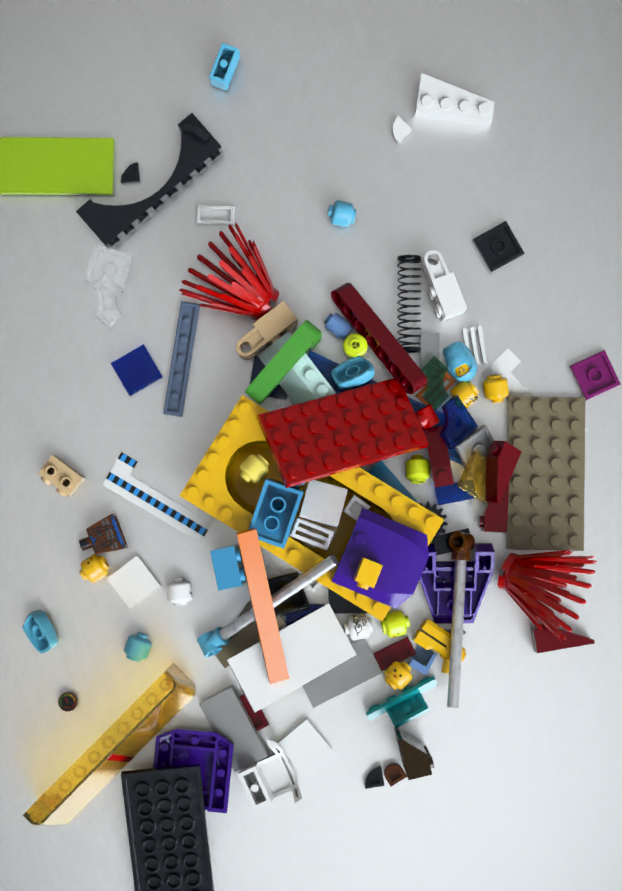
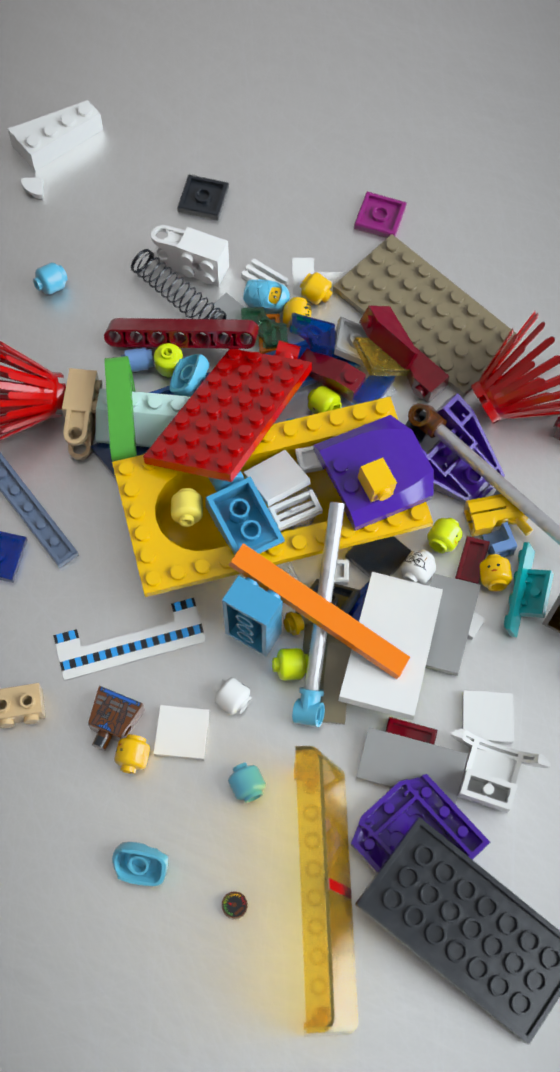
camera: 45 degrees left, 20 degrees down
none -> neon yellow head [272,648,309,681]

